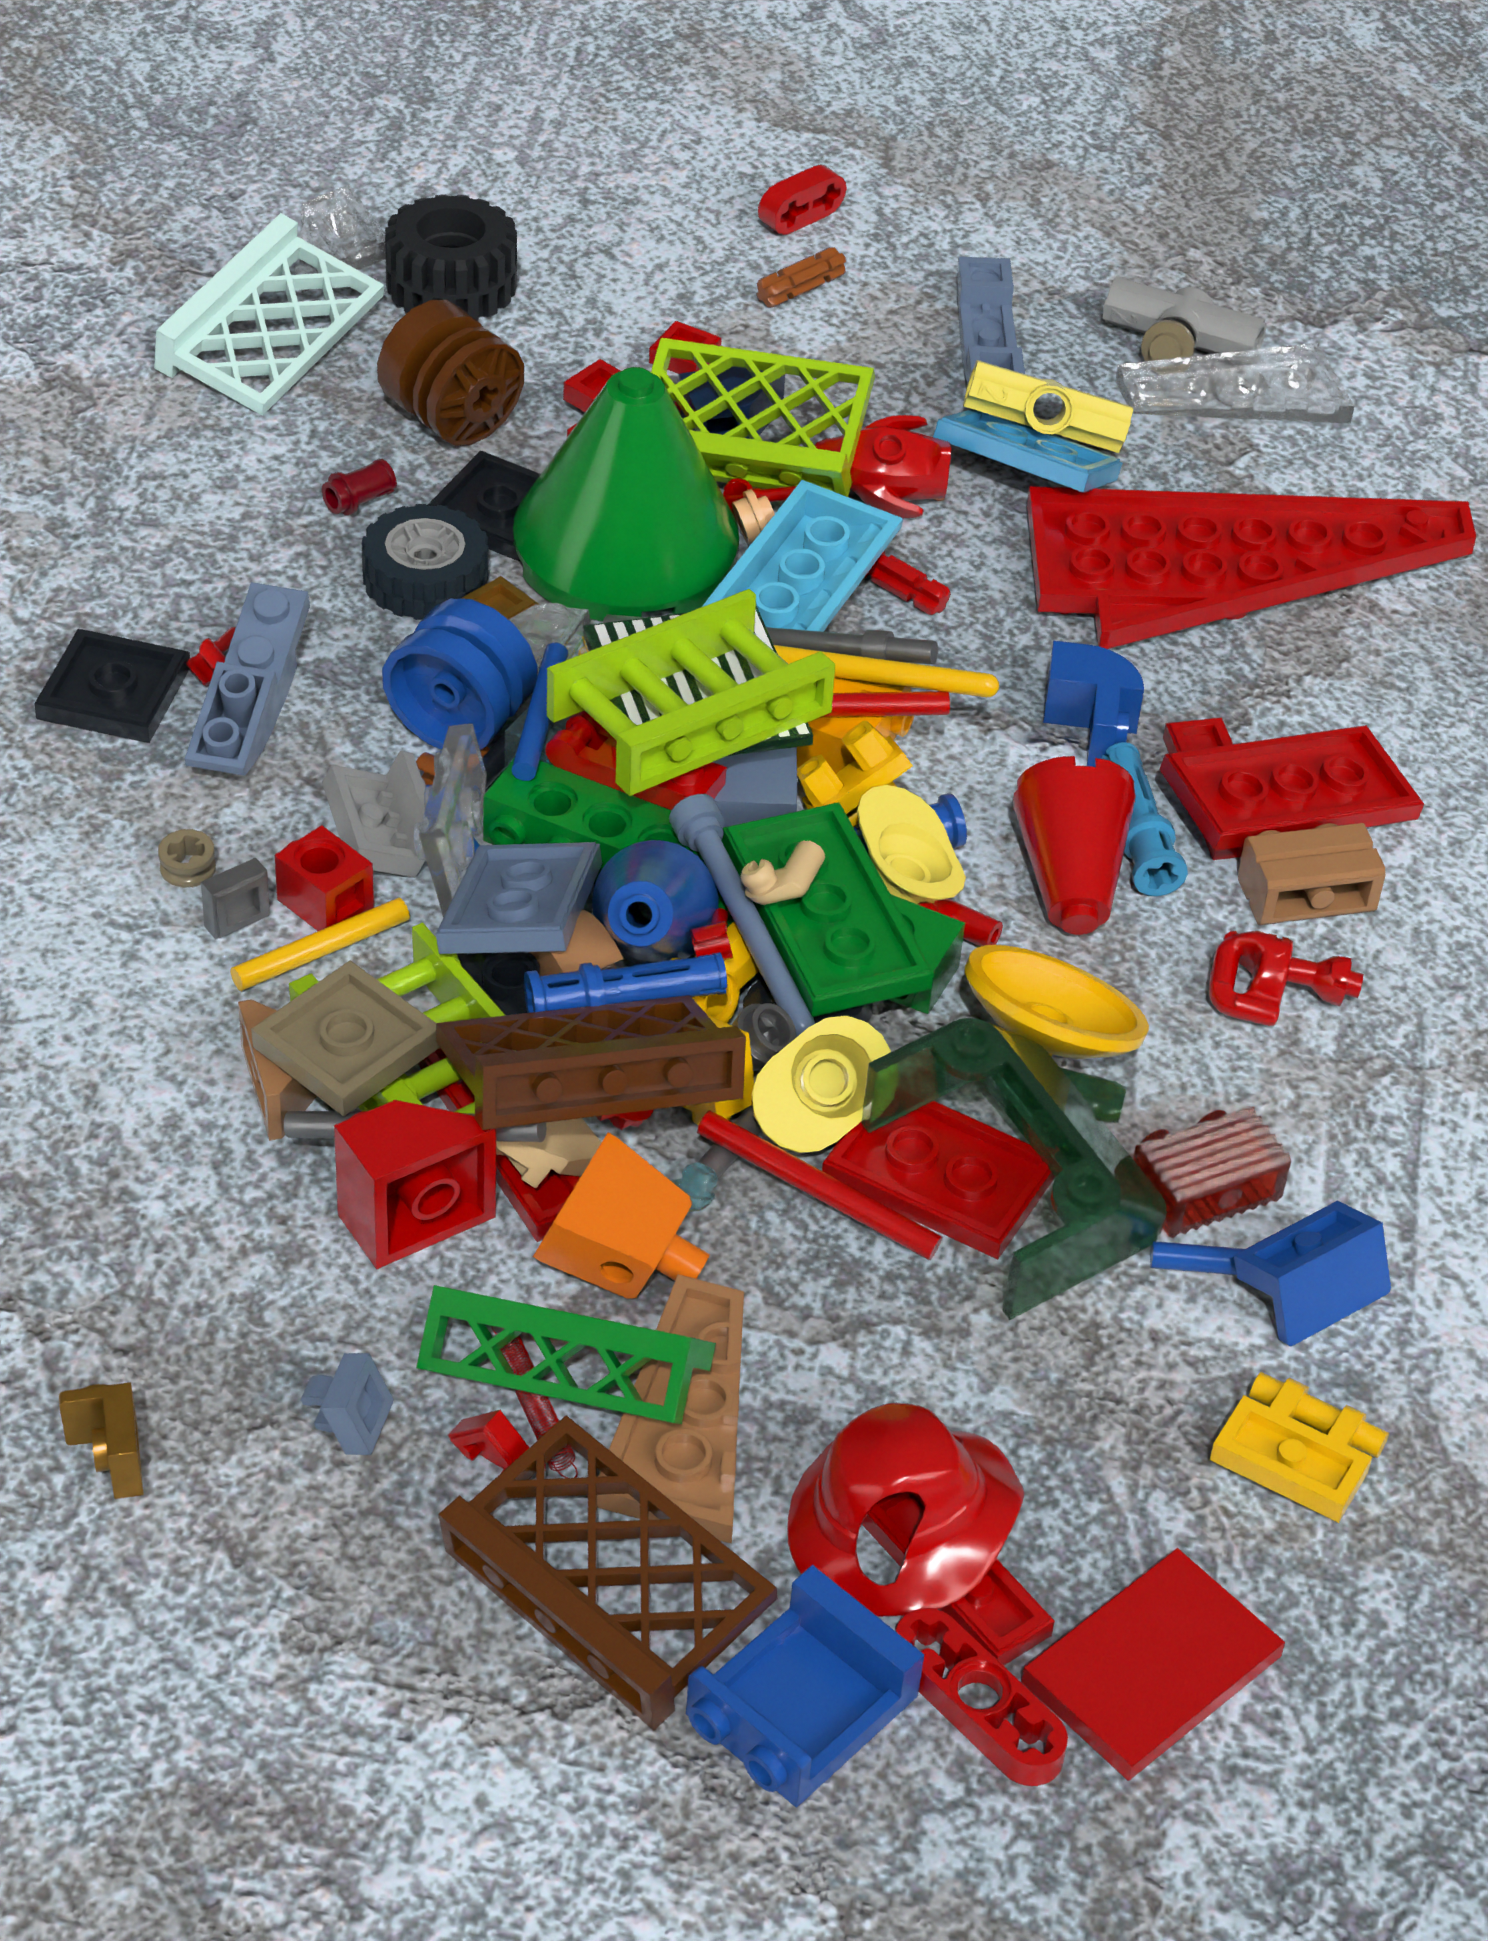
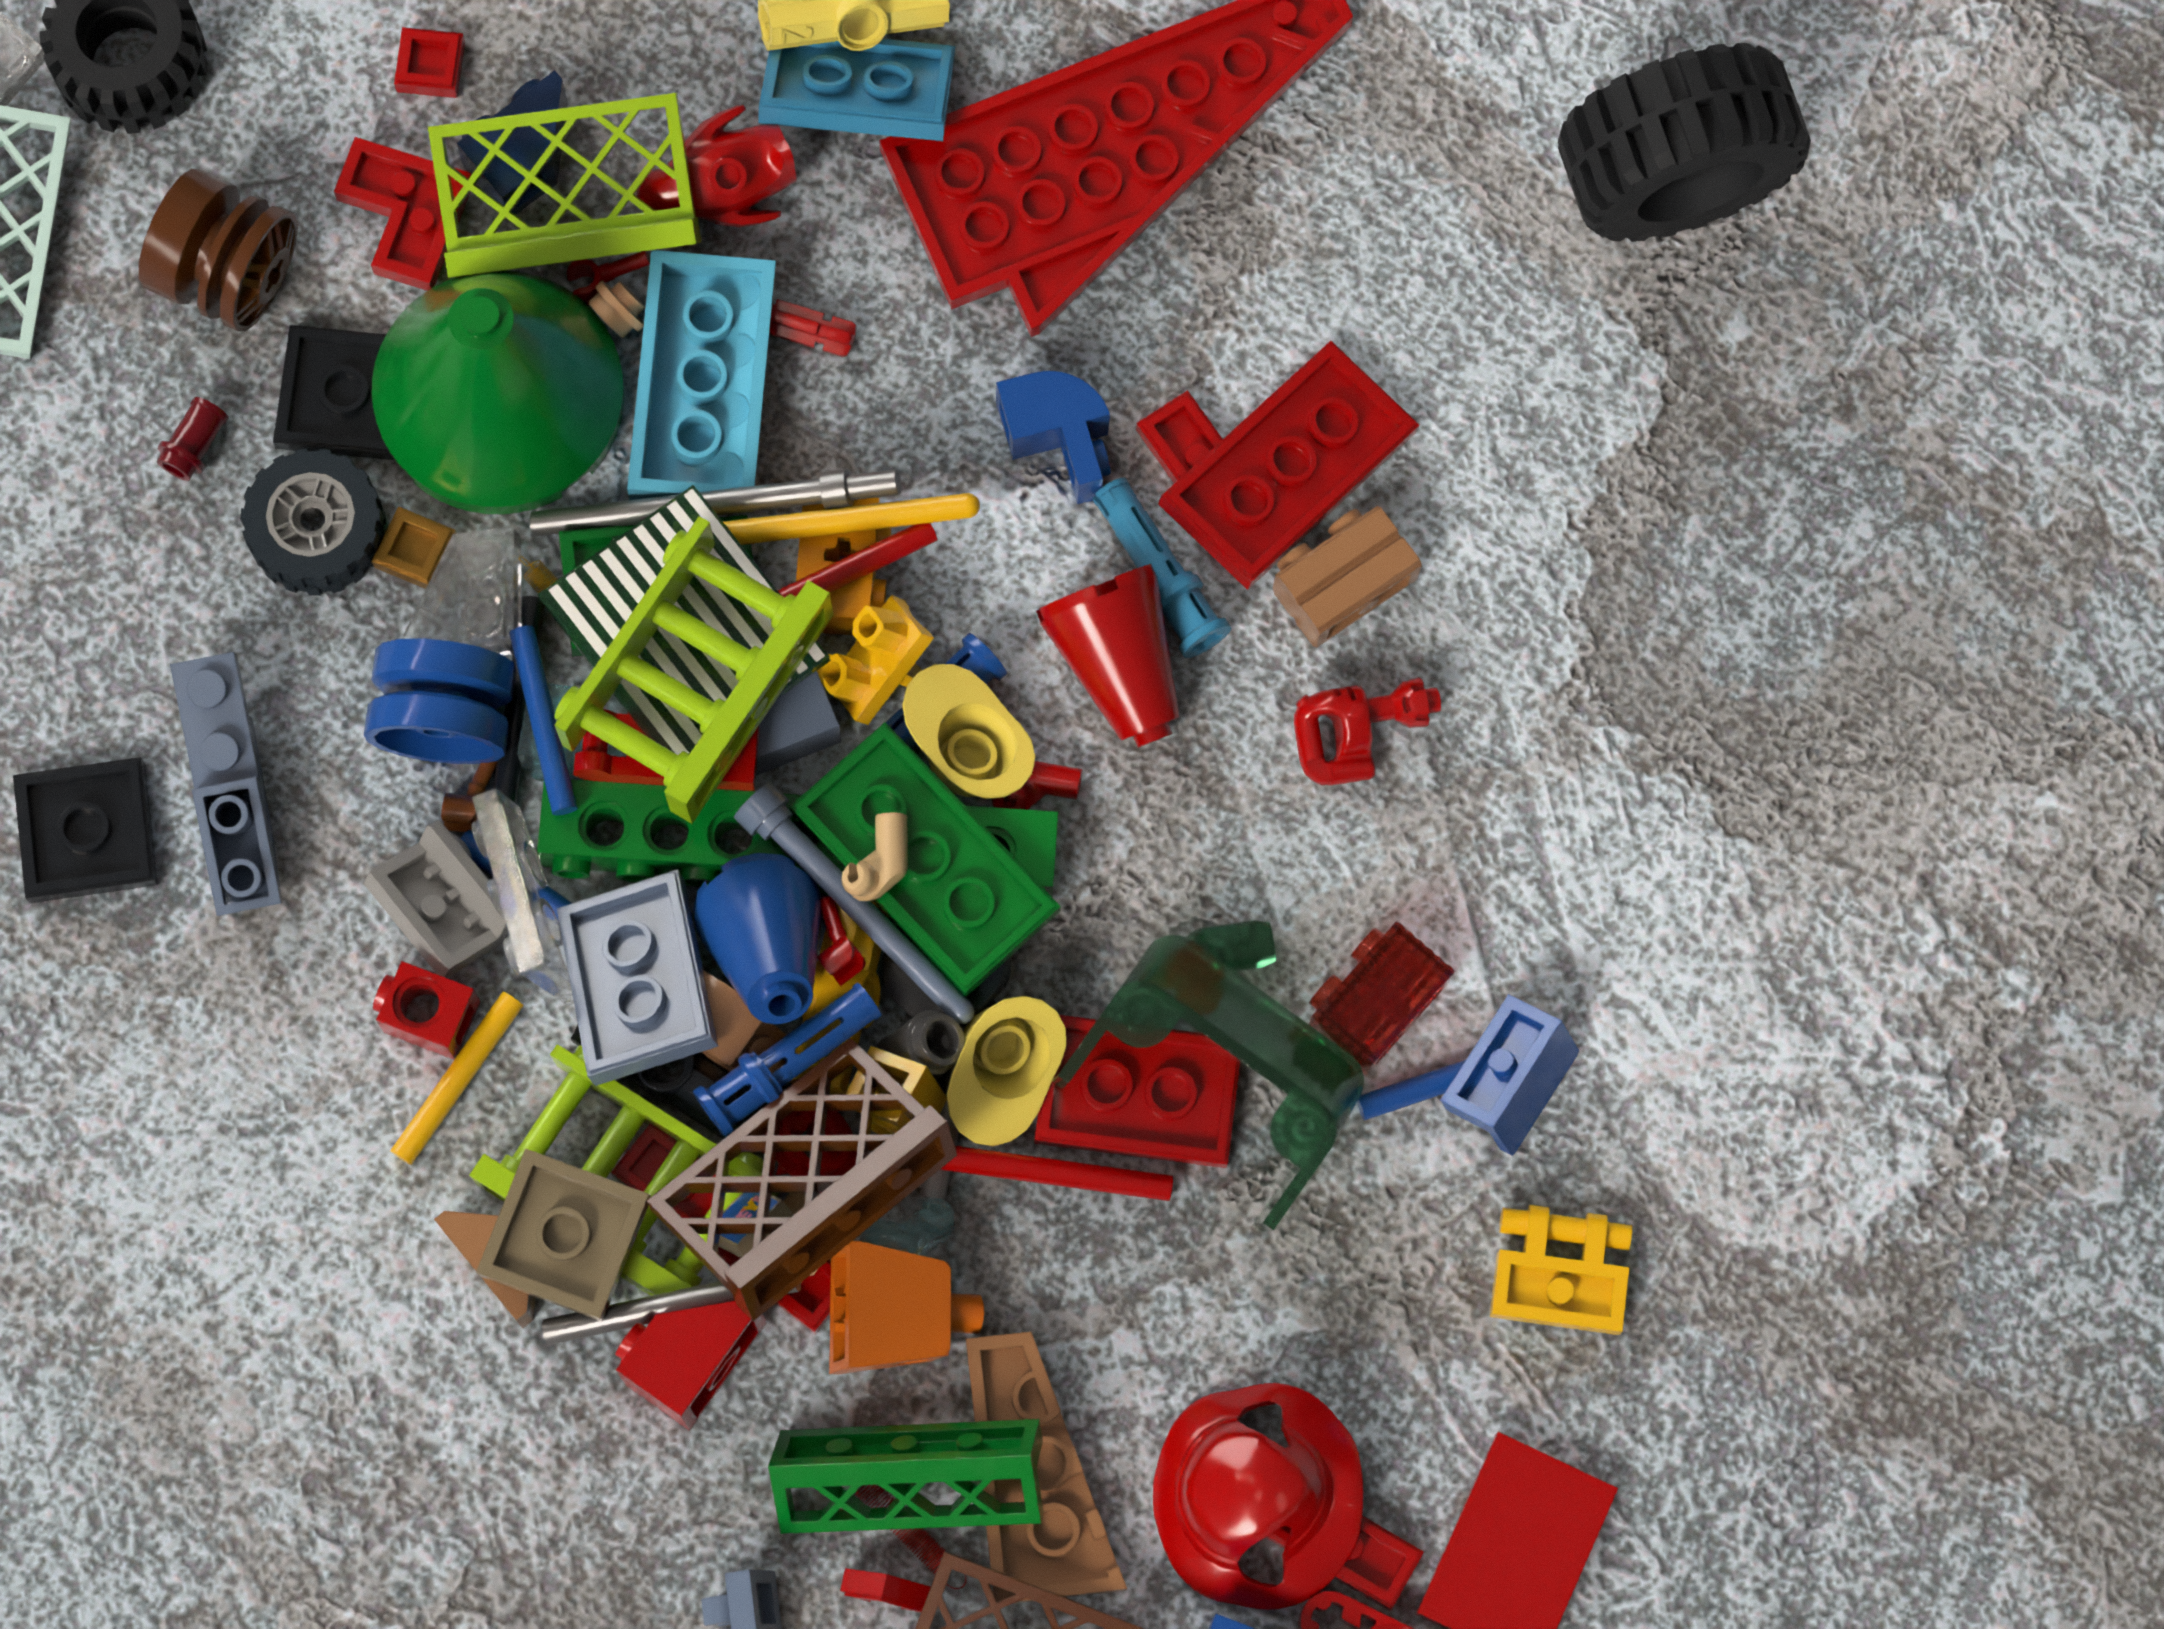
camera: 25 degrees left, 30 degrees up
dark tan bush [158,829,216,888] -> none
red hand [186,627,236,686] -> none
flat silver tile [201,857,270,940] -> none
yellow dish [964,945,1149,1059] -> none

